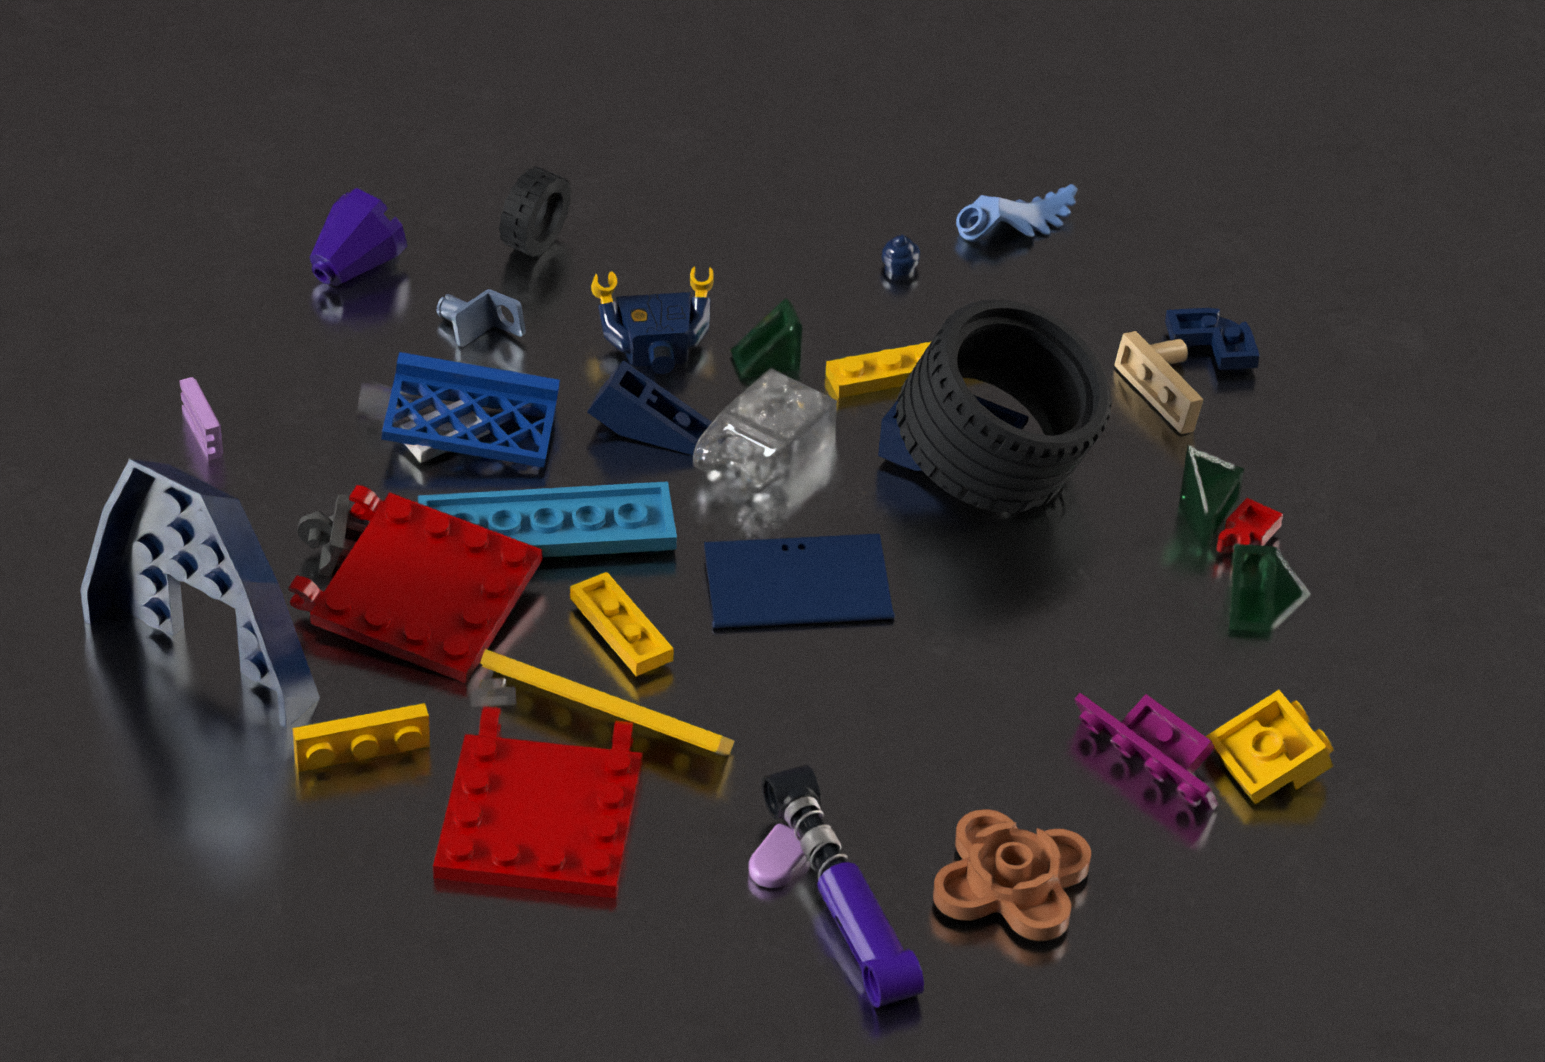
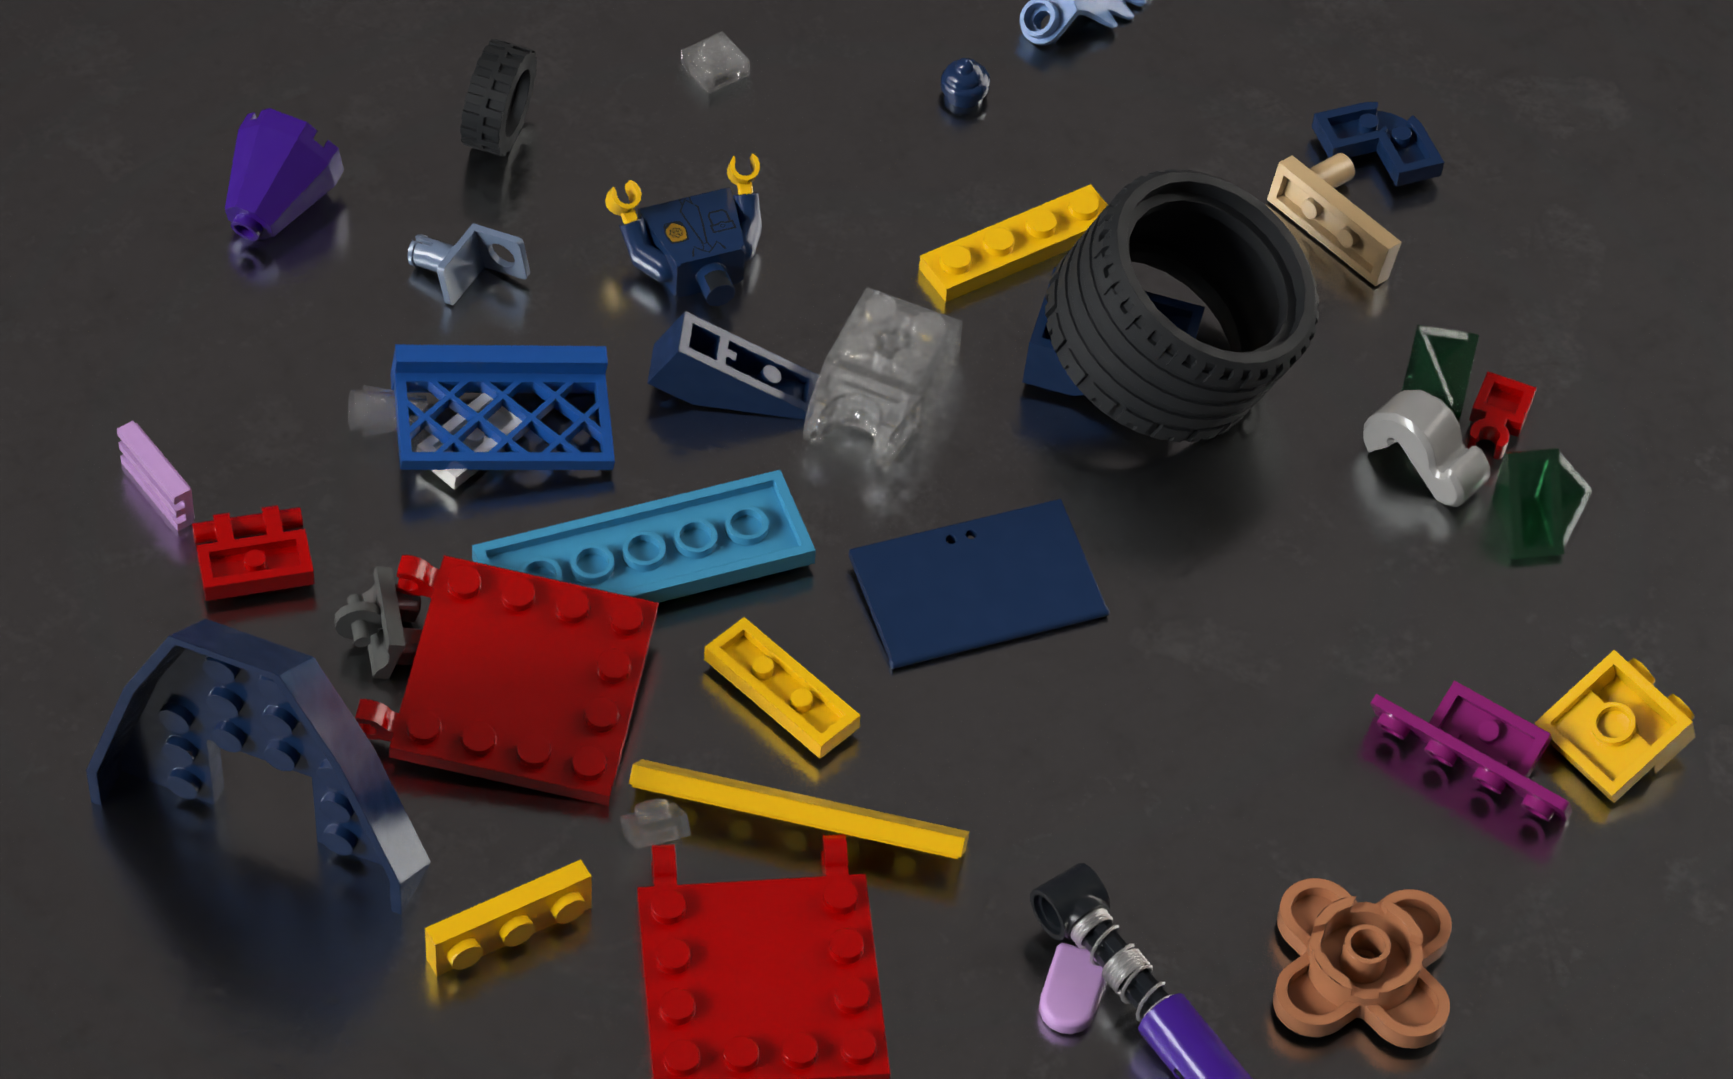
camera: 15 degrees left, 10 degrees up
clear green slope [730,298,802,378] -> none
none -> red plate [192,505,315,601]
none -> clear plate [681,31,750,94]
none -> light grey animal [1363,390,1490,507]

